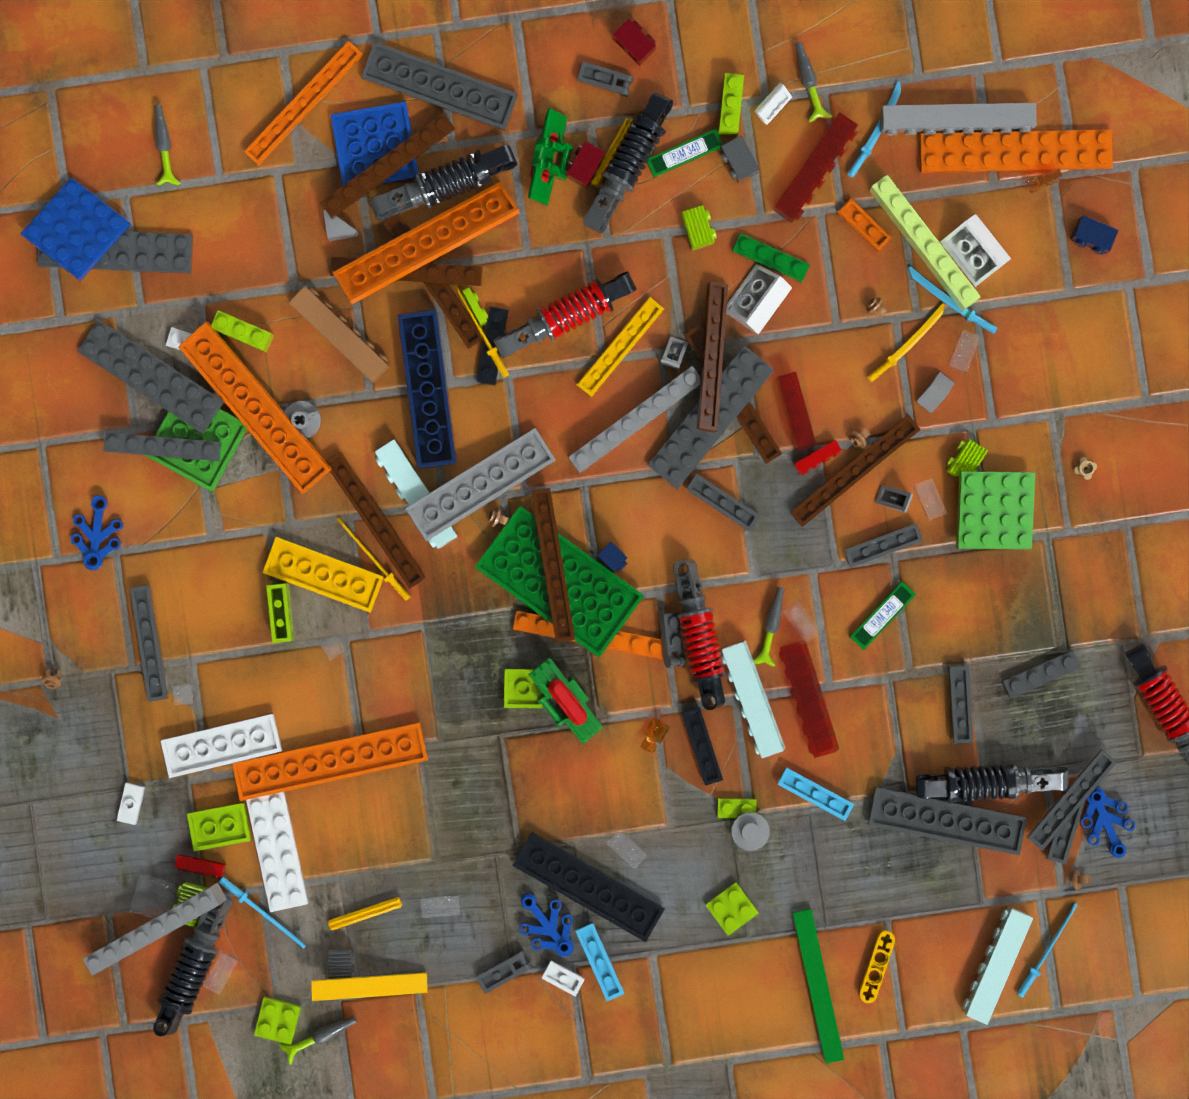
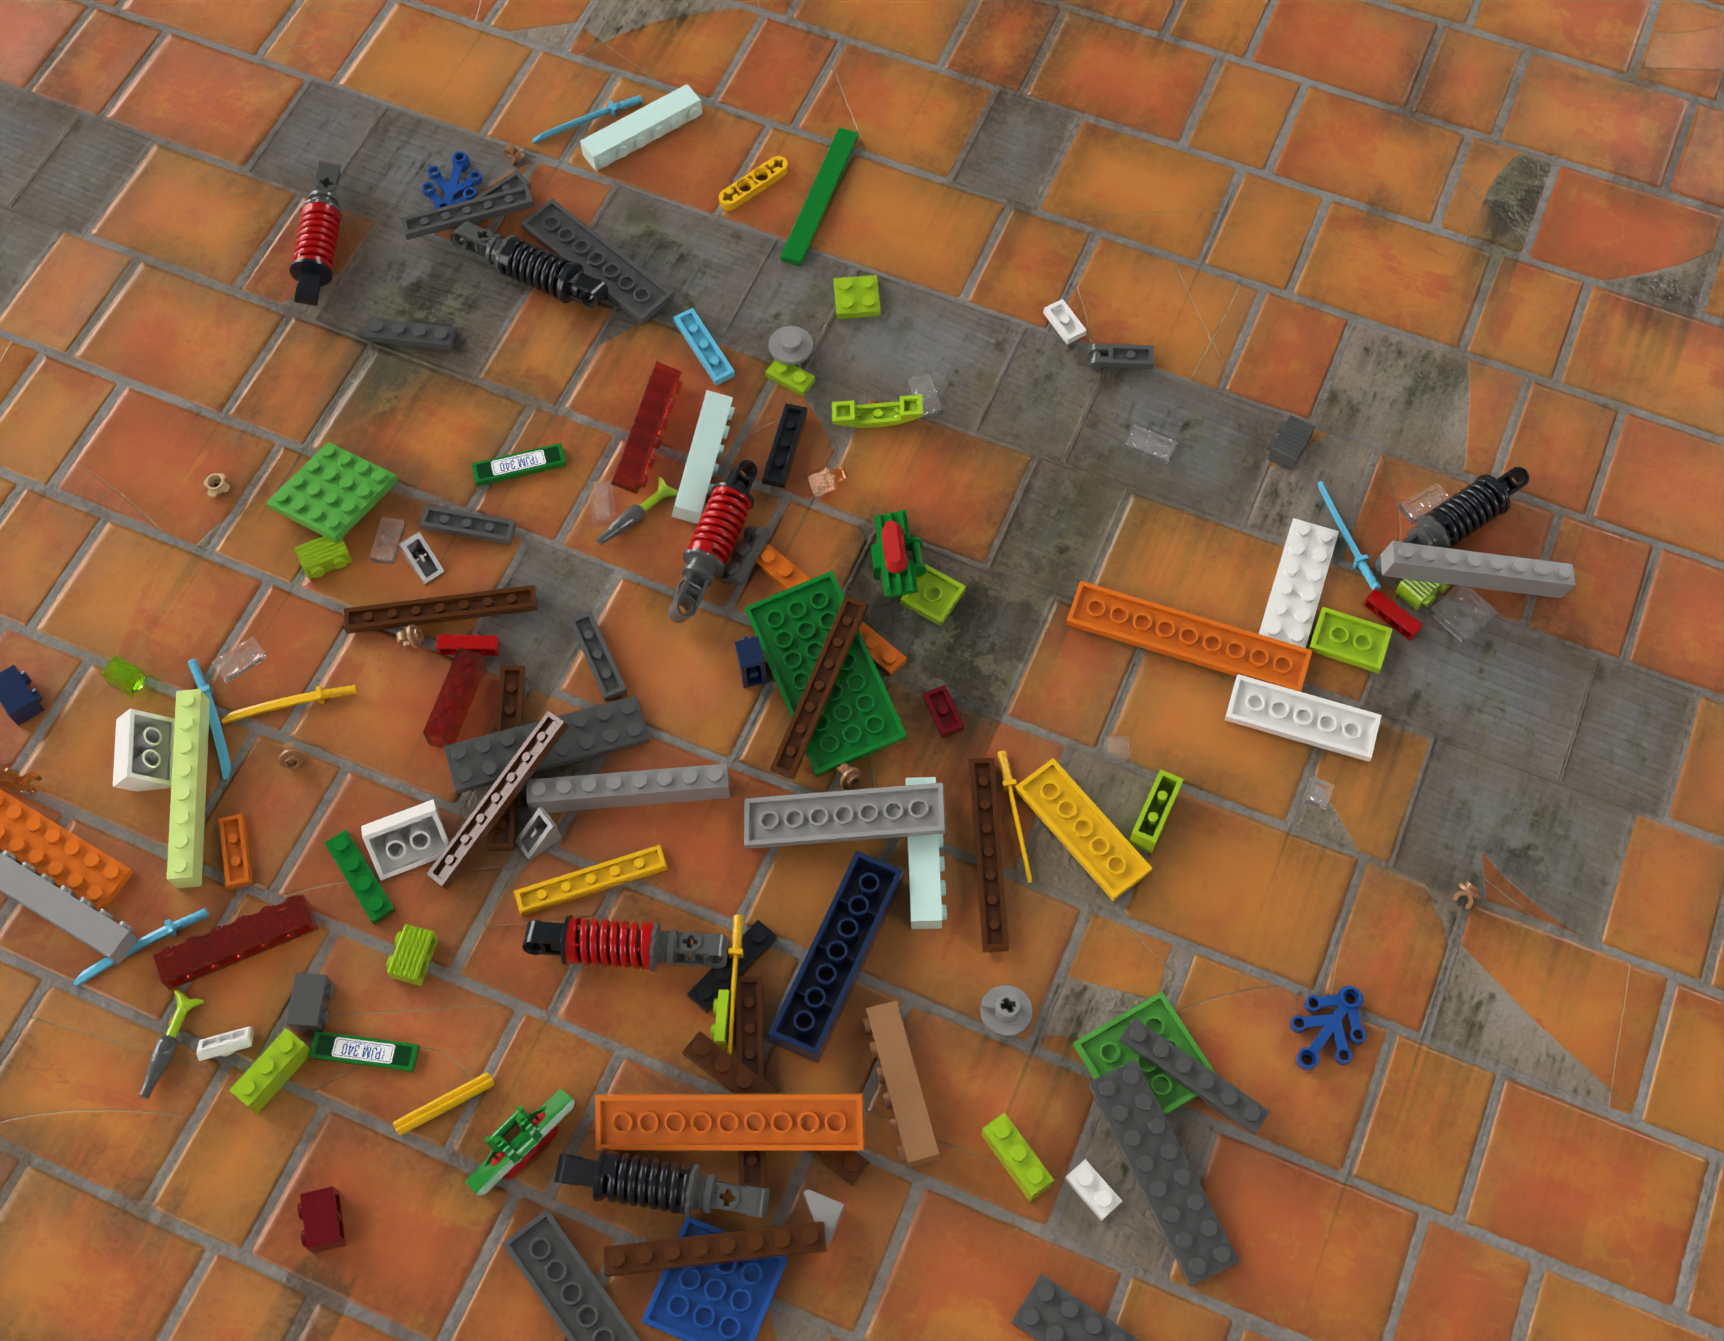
camera: 150 degrees left, 25 degrees down
white plate [117,783,145,825] -> none
dark grey plate [130,585,168,702] -> none
orange plate [178,322,332,494] -> none
lime plate [254,997,302,1045] -> none
dark grey piece [279,1016,357,1065] -> none
yellow tile [311,972,427,1001] -> none
yellow axle [328,897,402,930] -> none
black plate [512,832,665,942] -> none
blue plant [519,893,574,957] -> none
dark red brick [566,141,606,189] -> none
medium azure plate [575,922,624,1001] -> none
dark grey plate [577,62,634,97] -> none
black piece [583,92,673,234] -> none
light grey slope [916,372,955,413] -> none
dark grey plate [948,666,973,744] -> none
none -> clear neon green brick [100,655,146,697]
none -> lime slope [832,394,923,428]
none -> dark red plate [923,685,964,738]

